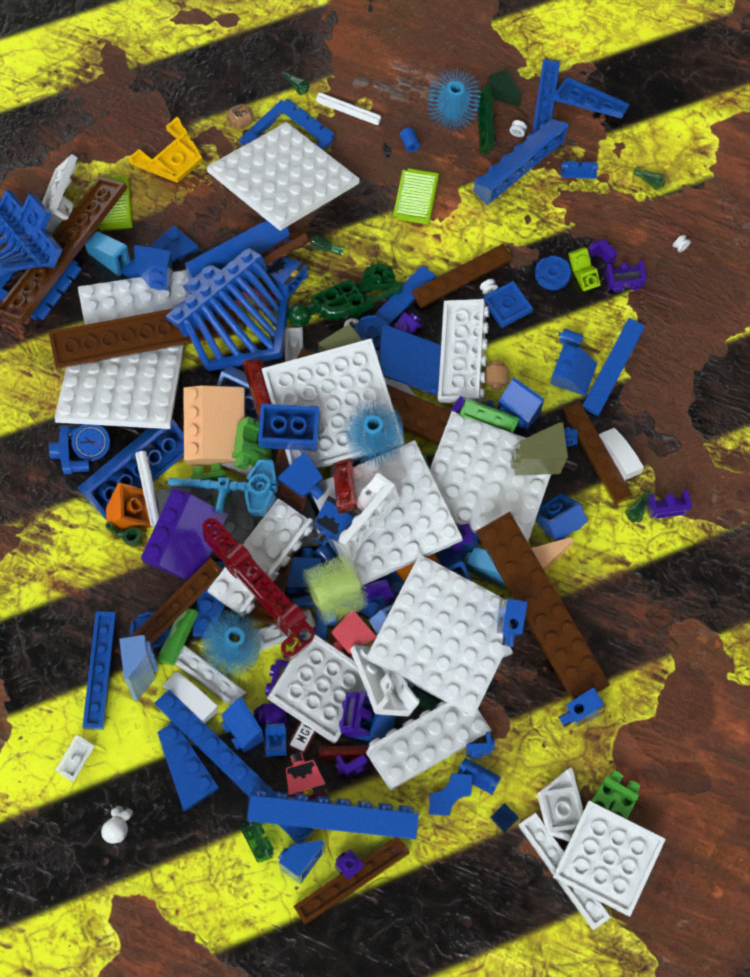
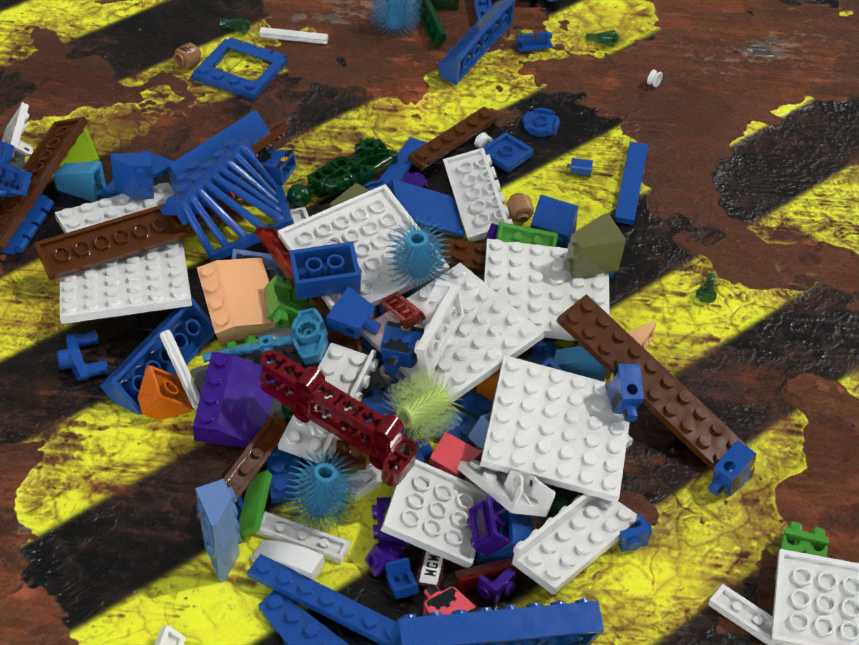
camera: 15 degrees left, 20 degrees down
blue tile [72,424,110,461] -> none
blue plate [82,611,116,730] -> none
dark green plate [105,522,144,547] -> none
yellow wing [128,117,203,183] -> none
white plate [207,122,359,231] -> none
blue slope [221,697,264,754] -> none
clear green cone [310,234,344,256] -> none
dark purple bracket [361,579,394,605] -> none
lime window [393,168,439,225] -> none
blue piece [400,128,421,152] -> none
blue tile [429,774,472,816] -> none
dark purple bracket [449,523,473,553] -> none
blue hinge [457,758,502,795] -> none
clear blue tile [490,803,519,833] -> none
white bush [510,120,527,137] -> none
blue slope [535,493,588,541] -> none
white wing [537,768,584,841] -> none
blue slope [550,343,597,396] -> none
reddish brown plate [562,401,632,505] -> none
lime slope [568,247,601,291] -> none
dark purple bracket [588,239,617,265] -> none
white slope [599,428,644,480] -> none
dark purple window [604,260,647,292] -> none
dark purple window [646,489,692,519] -> none

